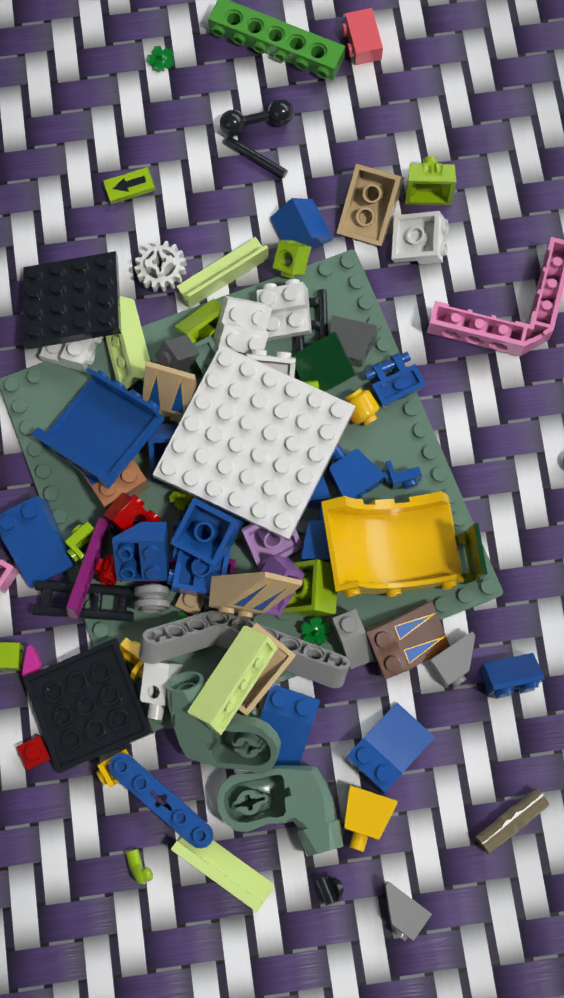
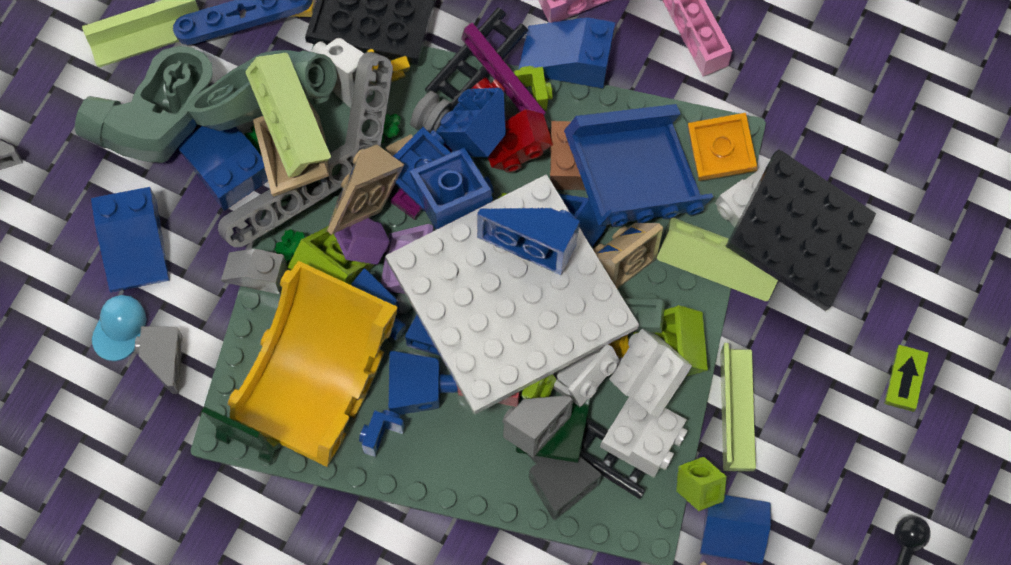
camera: 125 degrees right, 5 degrees down
white gear [135,241,187,292] -> none
dark grey slope [155,334,200,372] -> none
black bar [225,136,288,178] -> none
black plate [316,876,344,906] -> none
yellow torso [343,785,398,852] -> none
yellow head [345,388,380,426] -> none
blue plate [364,352,426,408] -> none
reddish brown slope [364,601,450,680] -> none
blue slope [480,653,545,699] -> none
none -> medium azure cap [92,295,147,361]
none -> blue slope [477,208,580,276]
none -> light grey slope [503,395,573,457]
none -> light orange plate [688,113,757,181]

